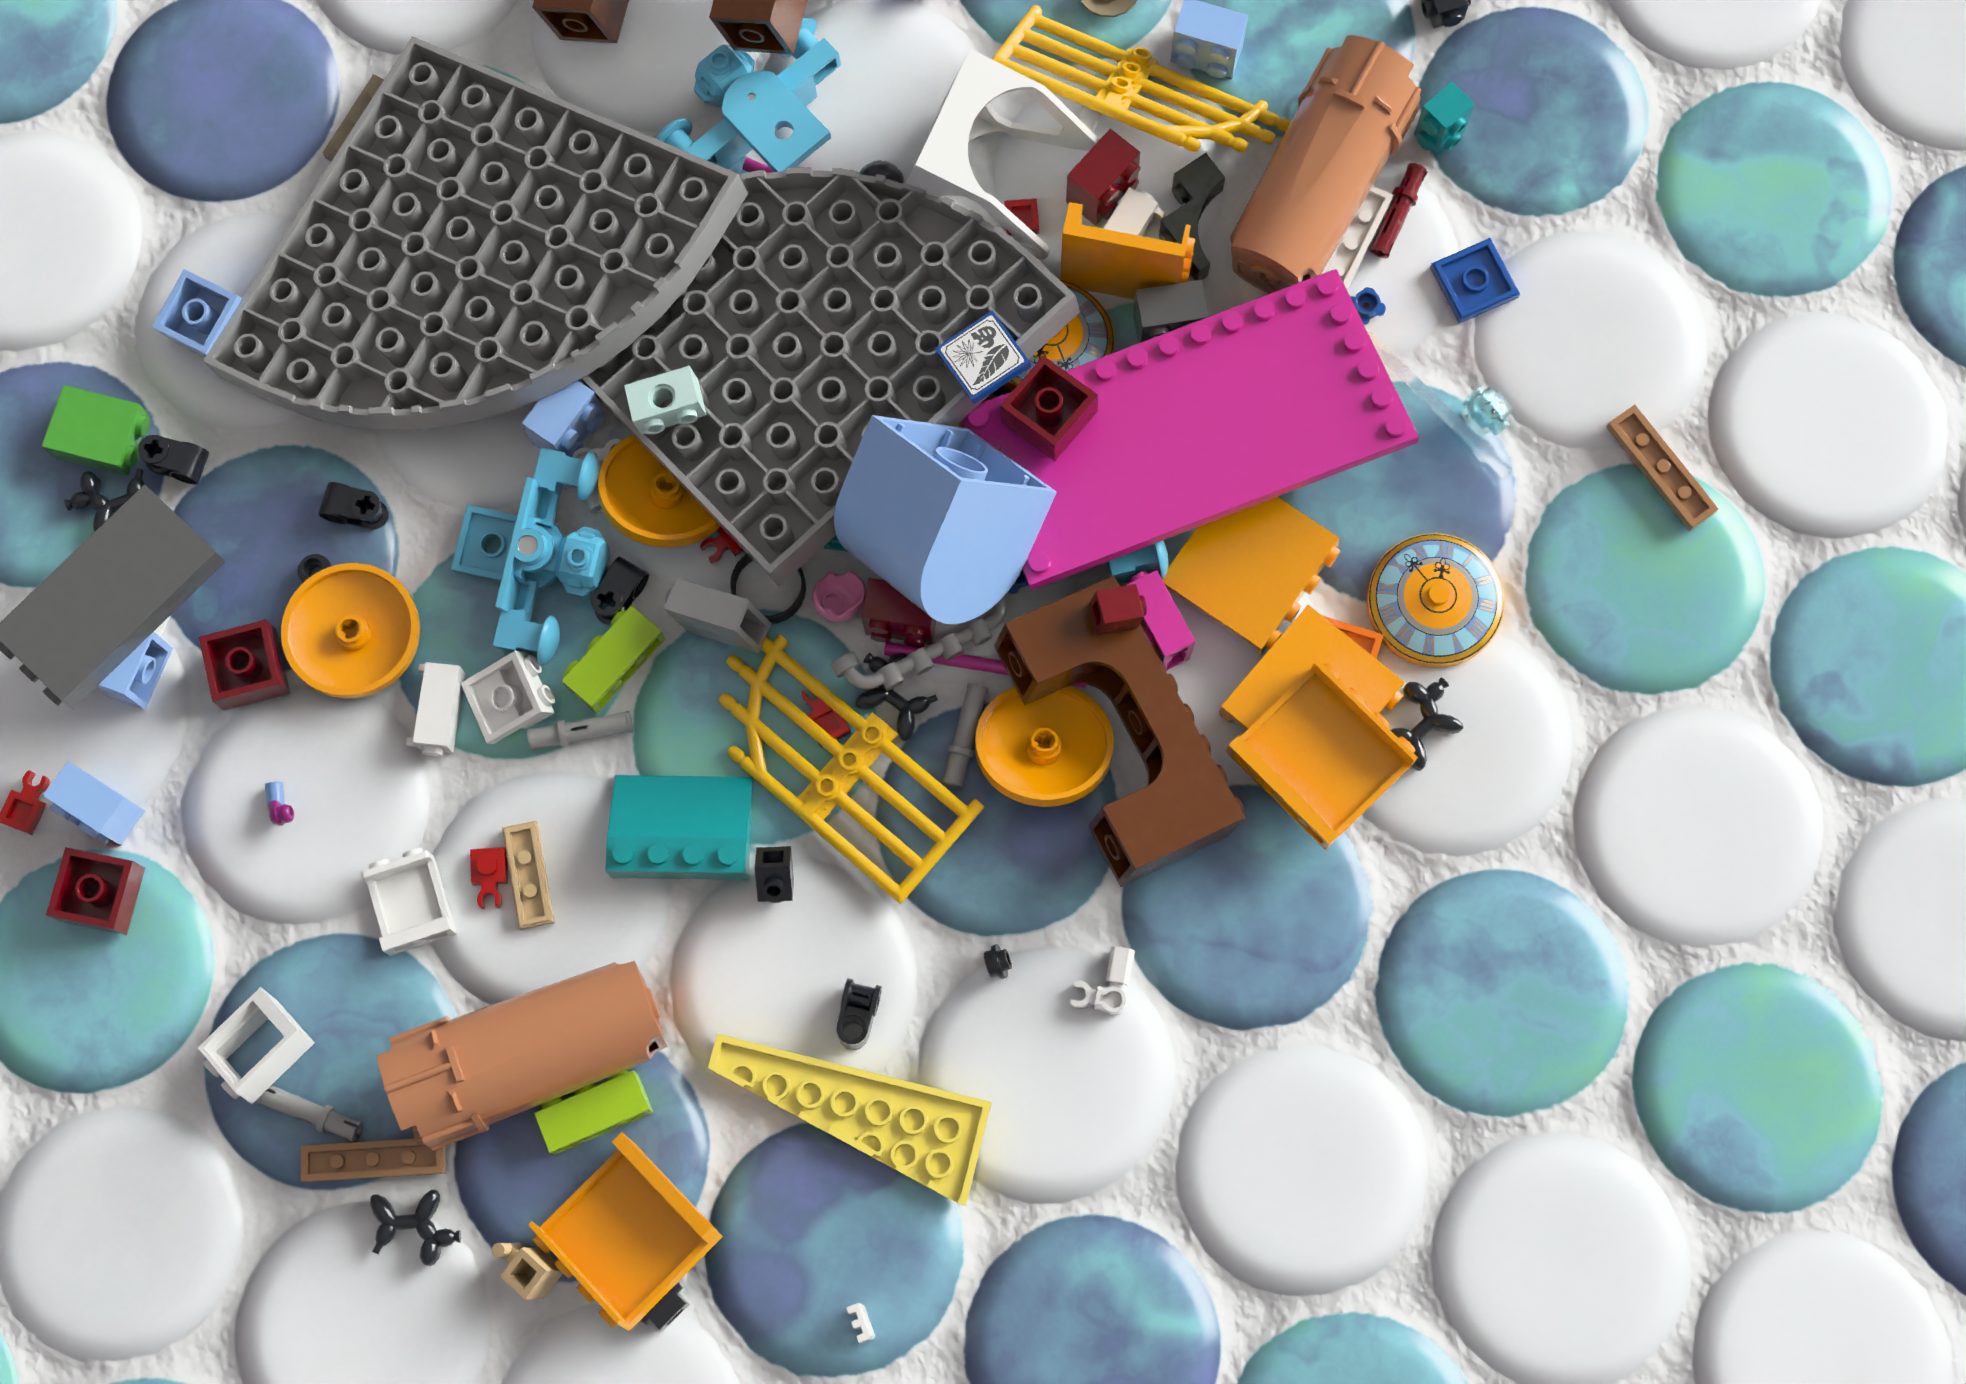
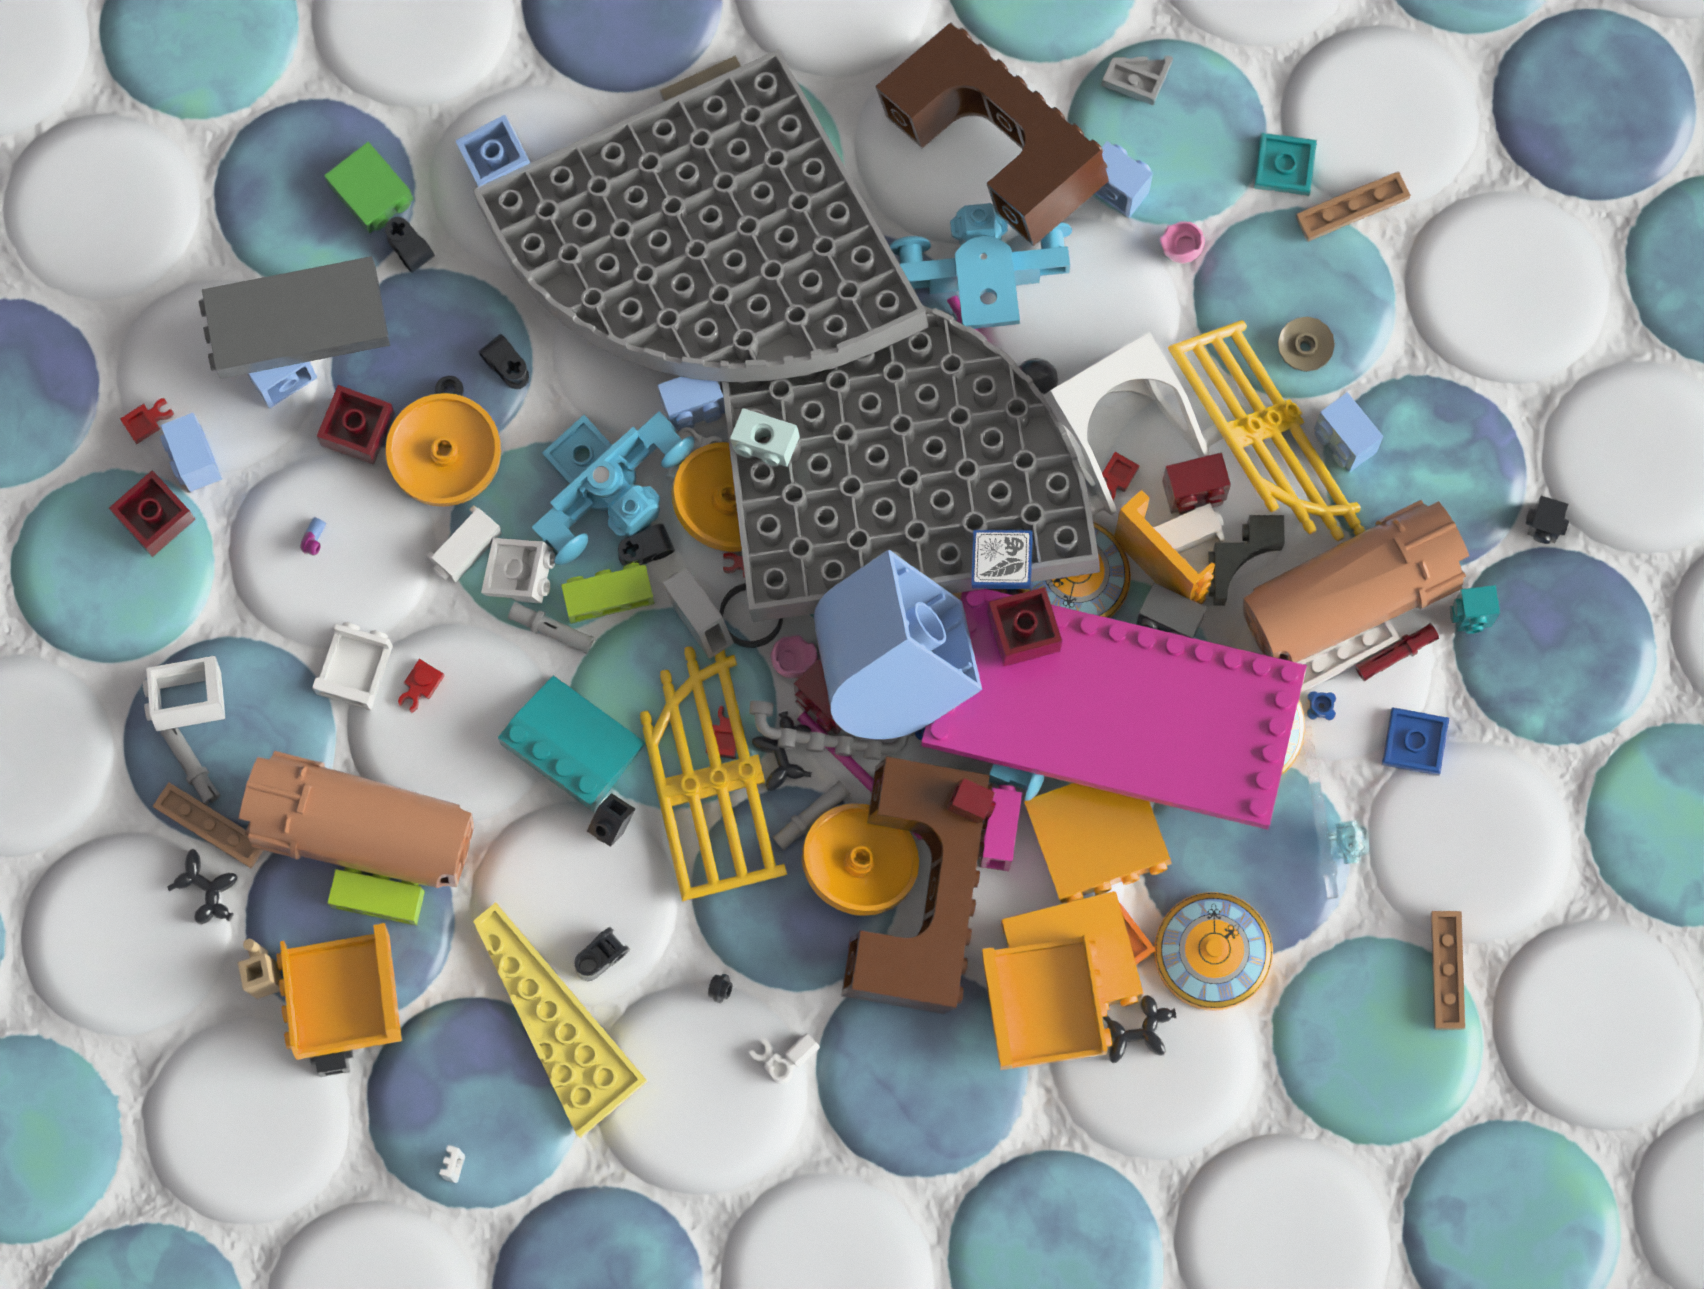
camera: 35 degrees right, 0 degrees up
black piece [64,469,144,532] -> none
tan tile [502,821,555,930] -> none

